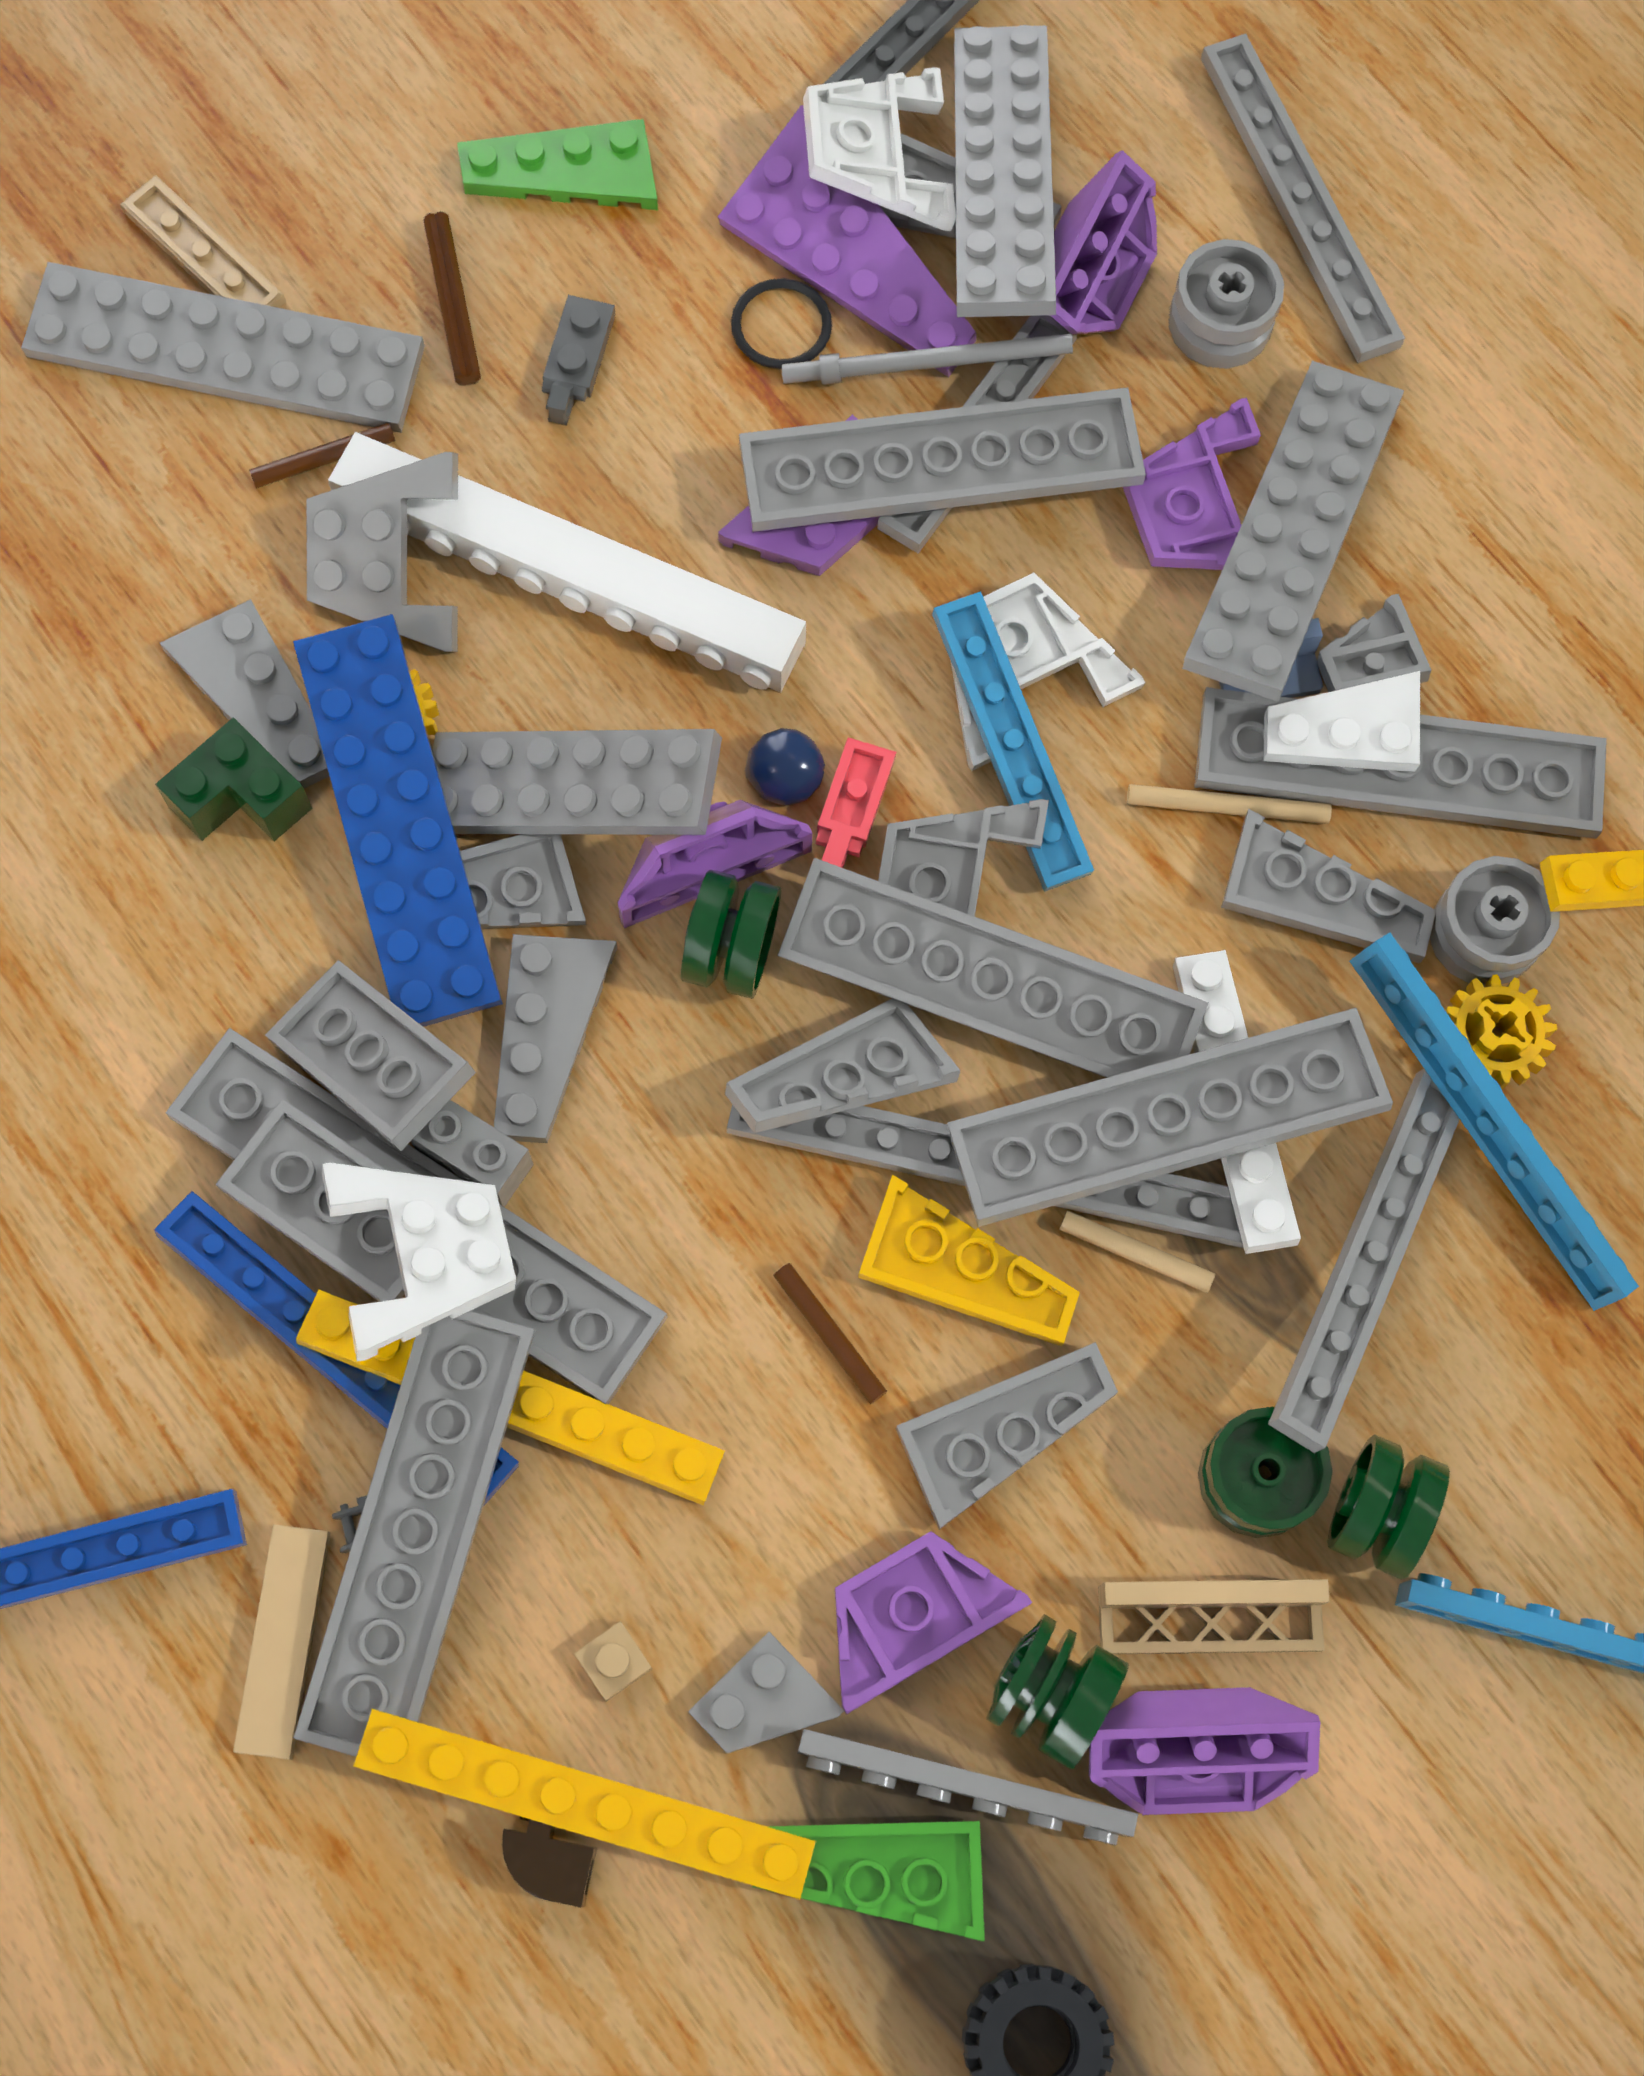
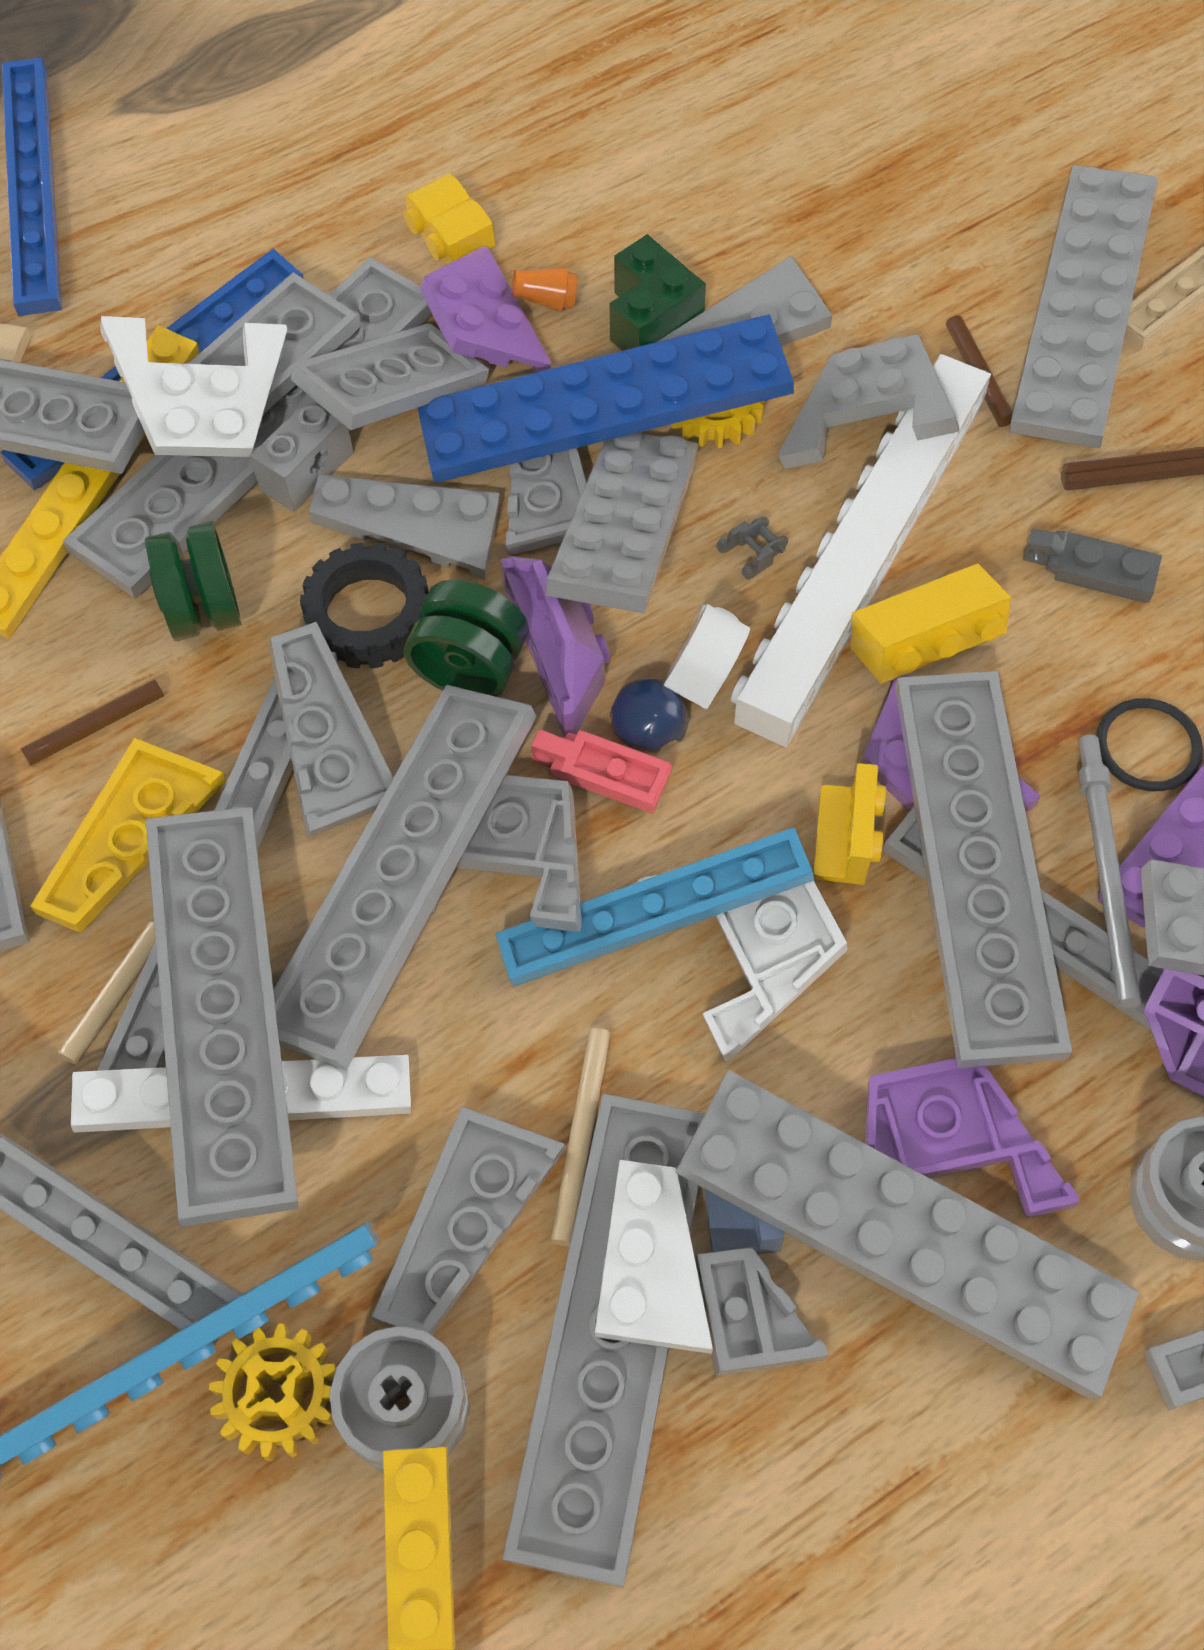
camera: 100 degrees right, 10 degrees down
none -> dark green wheel [145,521,242,642]
none -> black tyre [300,542,429,668]
none -> yellow brick [403,173,496,265]
none -> medium lavender wing [420,247,552,373]
none -> orange cone [511,267,577,312]
none -> white brick [664,604,750,709]
none -> dark grey piece [716,517,788,579]
none -> yellow bracket [813,763,886,885]
none -> yellow brick [851,563,1011,684]

